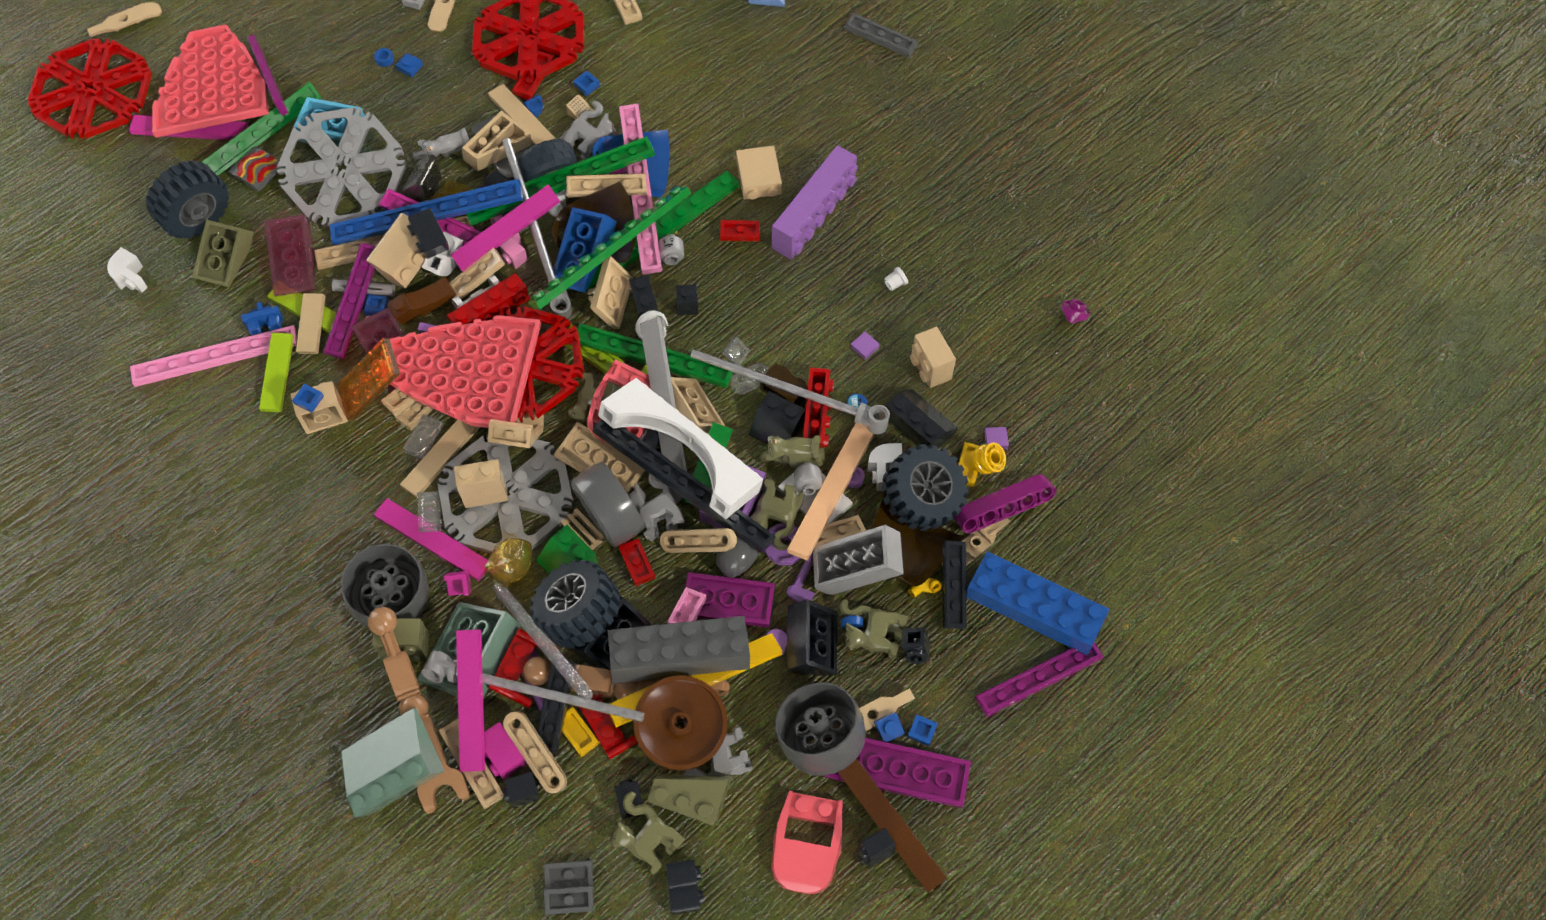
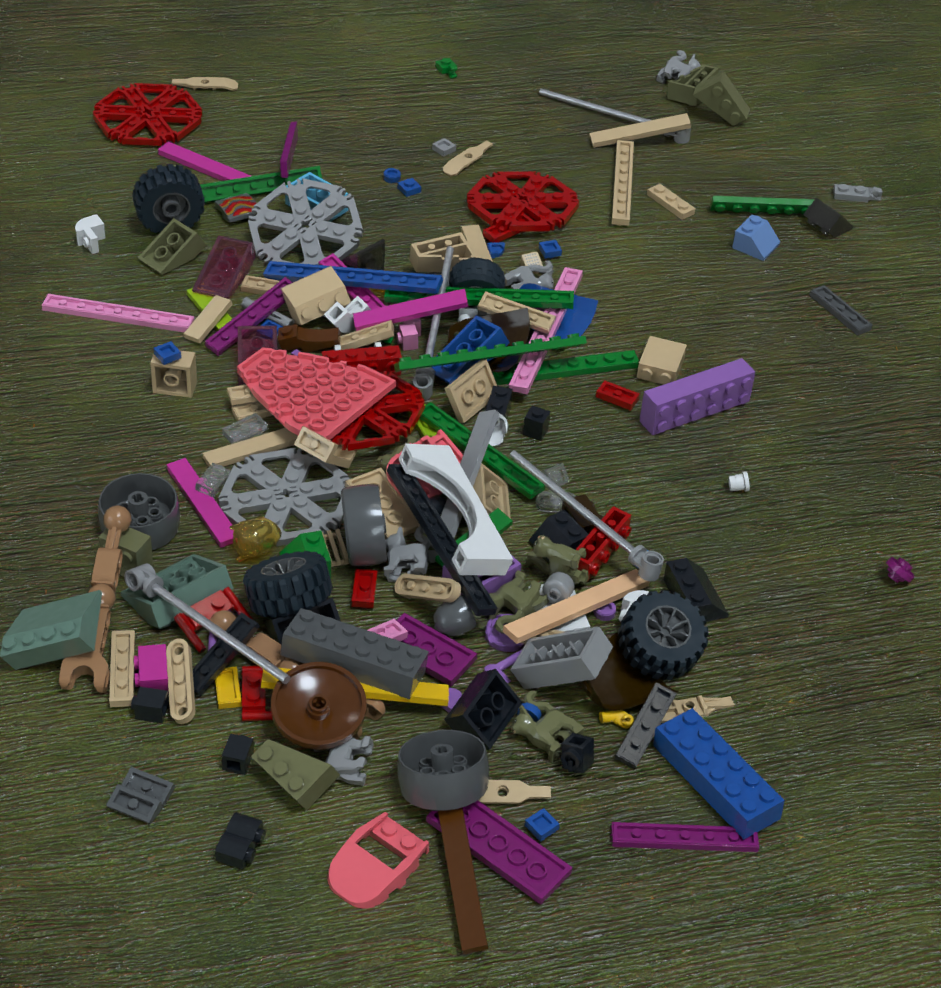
camera: 25 degrees right, 20 degrees down
coral wing [152,24,269,138] -> none
blue hips [241,302,284,336] -> none
lime tile [259,333,294,413] -> none
clear orange plate [337,338,400,420] -> none
black brick [407,208,449,259] -> none
light grey animal [413,128,470,164] -> none
dark pink panel [444,570,472,596] -> none
tan brick [454,459,508,508] -> none
dark pink tile [456,630,485,772] -> none
clear piece [493,583,593,701] -> none
olive animal [611,792,685,874] -> none
light grey head [658,234,684,265] -> none
medium lavender tile [851,332,880,360] -> none
black brick [856,827,896,869] -> none
blue plate [873,712,905,742] -> none
tan brick [910,327,956,388] -> none
magenta beam [954,474,1056,534] -> none
yellow tile [958,442,978,487] -> none
yellow wheel [973,443,1006,475] -> none
medium lavender tile [984,427,1009,450] -> none

